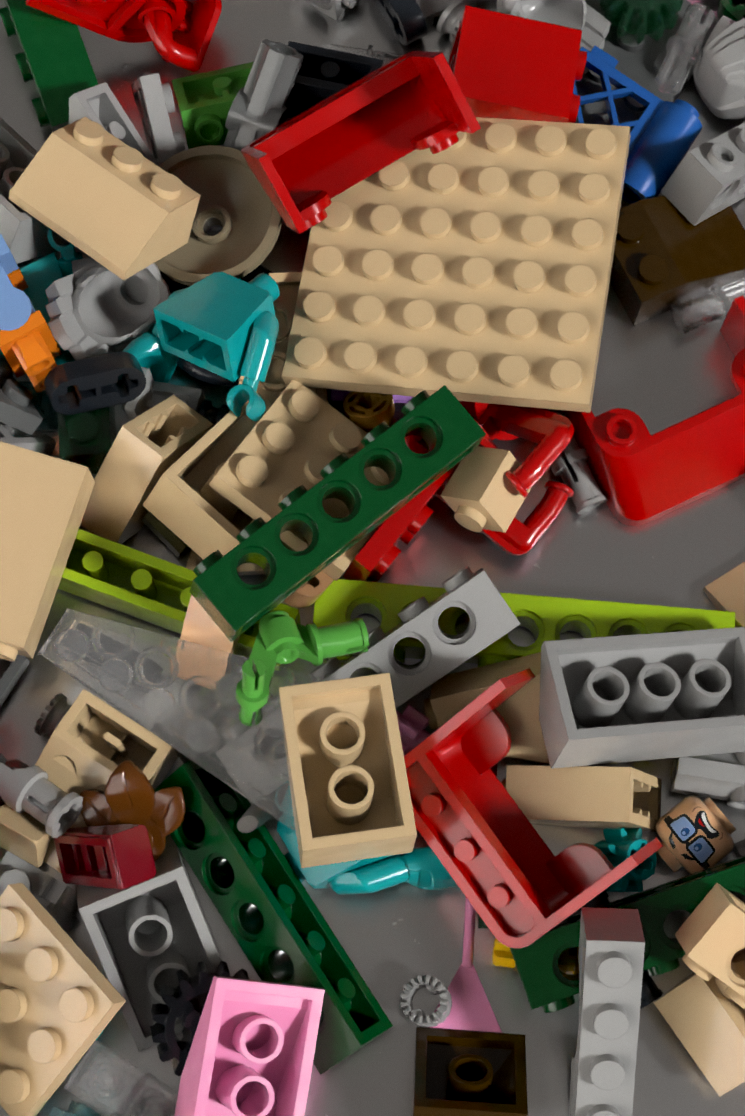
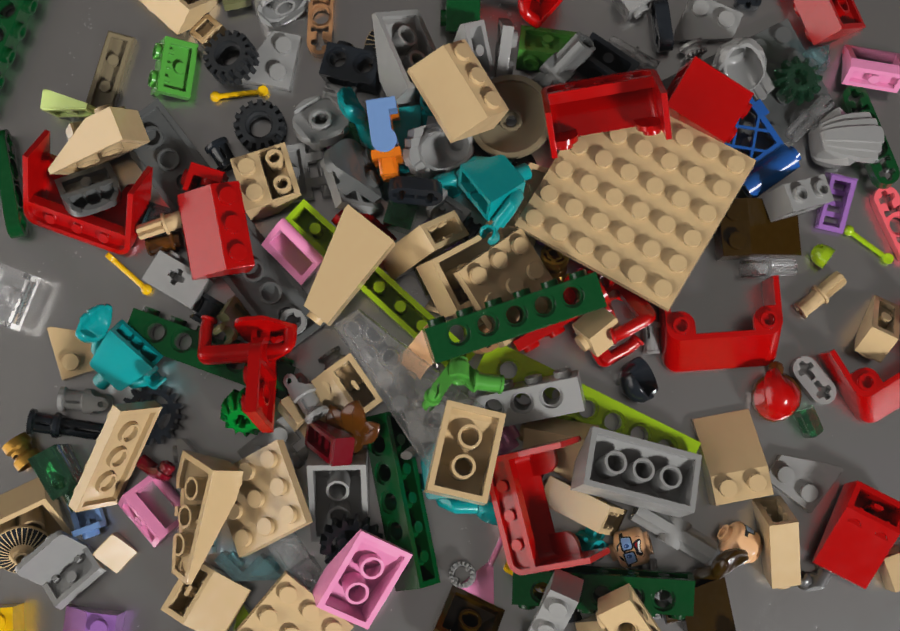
camera: 20 degrees right, 10 degrees up
none -> black hair [619,357,658,403]

